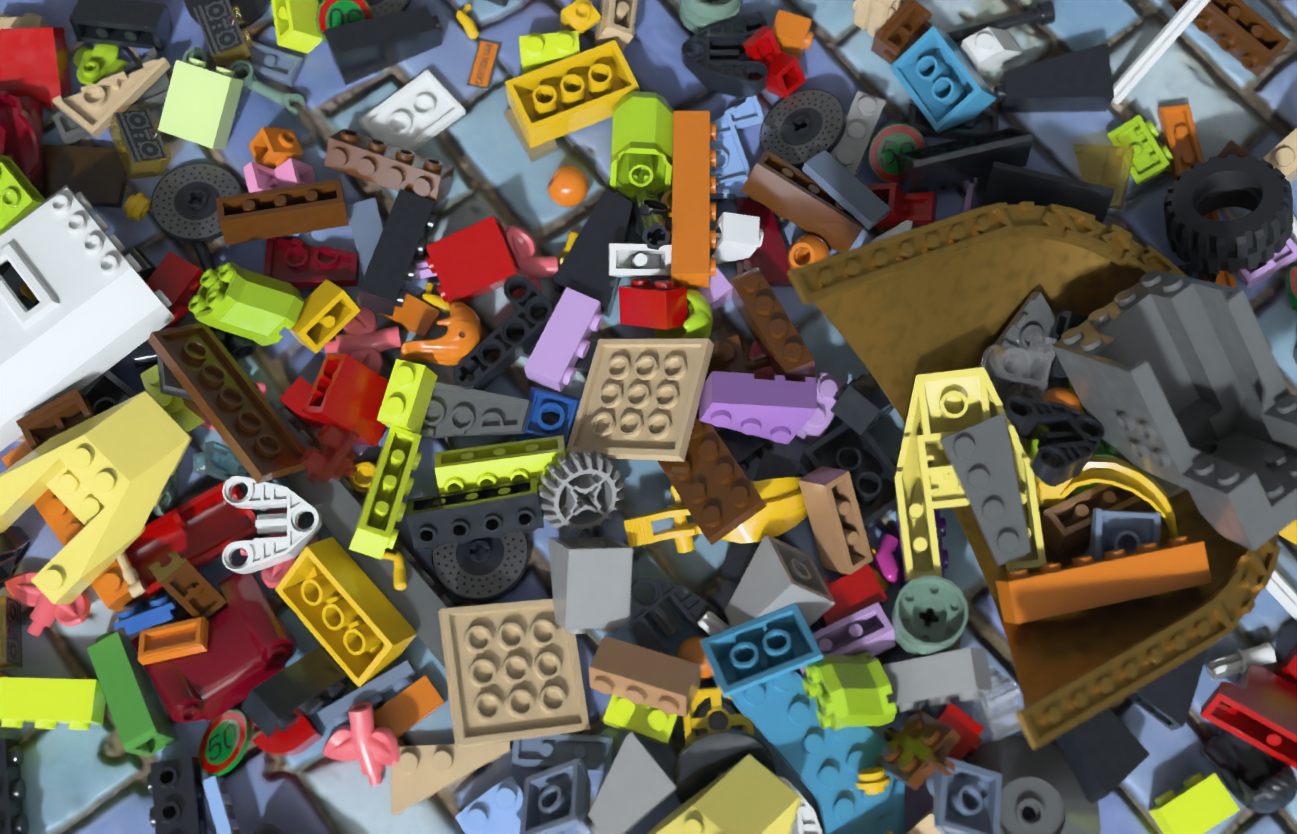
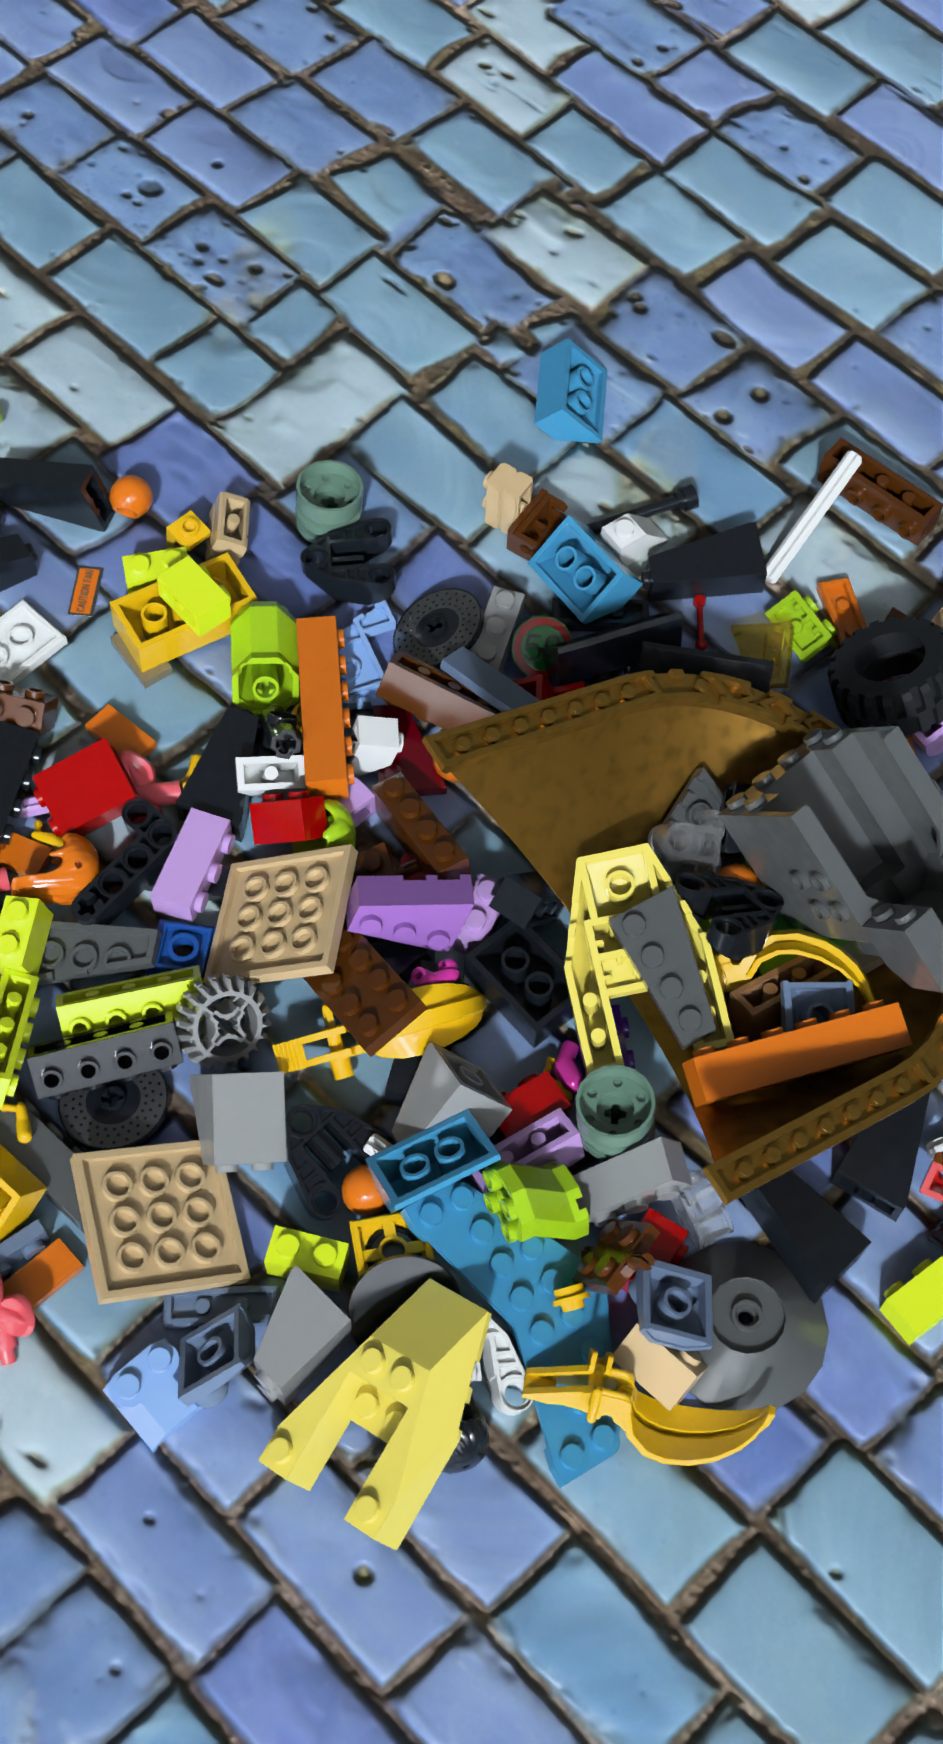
camera: 10 degrees left, 10 degrees down
tan wing [391,741,511,815] -> none
yellow piece [456,3,479,39] -> none
orange piece [547,165,589,207] -> none
medium nougat brick [589,636,701,717] -> none
red brick [743,26,806,99] -> none
orange brick [771,9,815,59] -> none
medium nougat brick [798,466,873,575] -> none
none -> orange tile [85,704,157,758]
none -> neon yellow brick [157,555,232,637]
none -> dark pink arm [411,958,459,986]
none -> red hinge [693,594,708,650]

